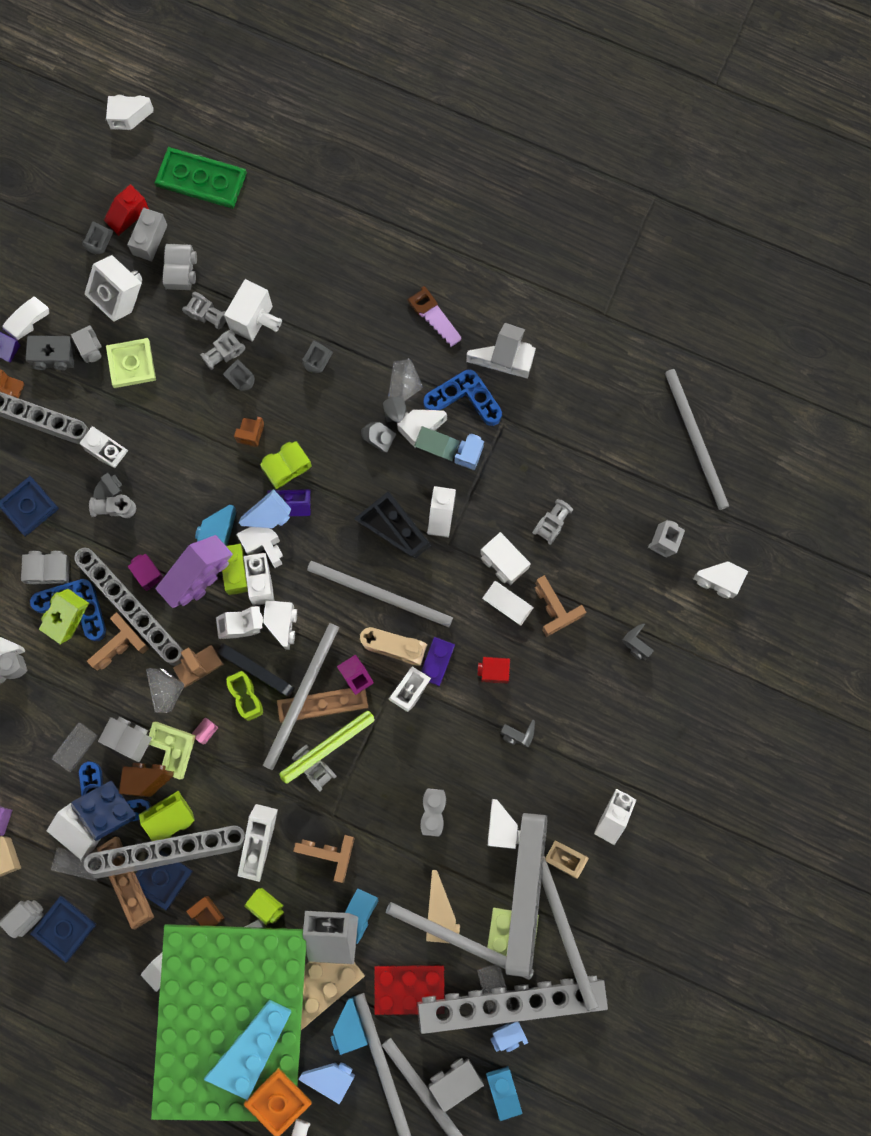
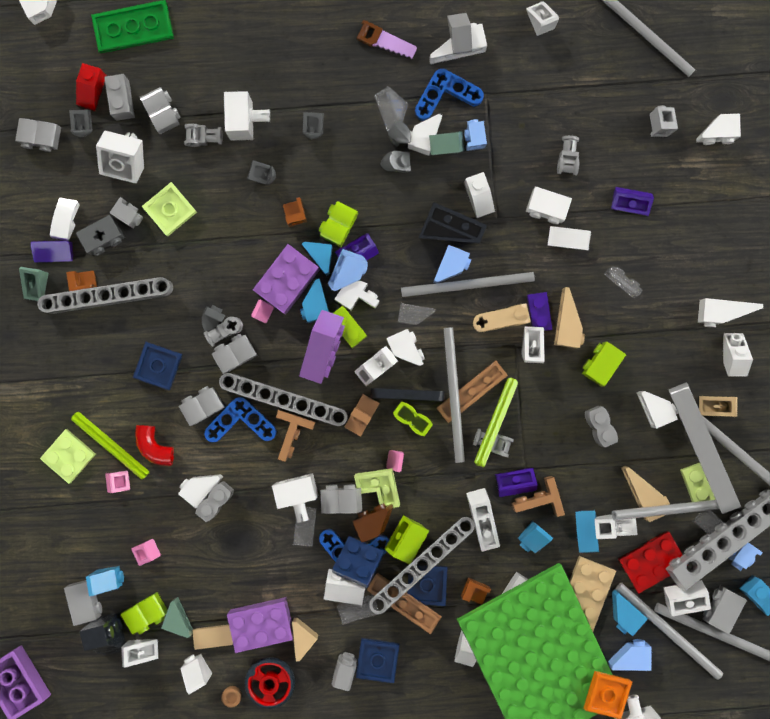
camera: 35 degrees left, 10 degrees up
lime brick [39,589,89,644] -> none
white slope [79,426,128,468] -> none
magenta brick [128,554,164,591] -> none
clear slope [146,668,185,713] -> none
light grey connector [200,330,245,370] -> none
medium azure wing [204,1000,291,1100] -> none
white slope [244,553,274,606] -> none
lime brick [244,888,284,924] -> none
light grey slope [303,911,358,965] -> none
magenta brick [337,655,374,695] -> none
red brick [477,657,510,684] -> none
dark grey plate [500,720,535,747] -> none
medium nougat bracket [534,575,587,637] -> none
dark grey plate [622,624,654,660] -> none
none -> light grey brick [15,118,61,152]
none -> light grey brick [212,334,258,374]
none -> bright pink slope [251,299,274,323]
none -> medium lavender brick [253,244,320,315]
none -> white brick [272,473,318,523]
none -> dark azure slope [302,242,333,276]
none -> clear tile [398,303,436,325]
none -> light blue slope [434,245,471,283]
none -> dark purple slope [495,468,537,497]
none -> dark azure slope [518,521,553,553]
none -> white slope [526,1,559,36]
none -> tan slope [554,287,585,349]
none -> lime brick [582,342,626,386]
none -> white brick [595,515,637,539]
none -> clear plate [604,266,643,298]
none -> dark purple slope [611,187,654,216]
none -> white brick [663,580,711,616]
none -> white slope [698,298,763,327]

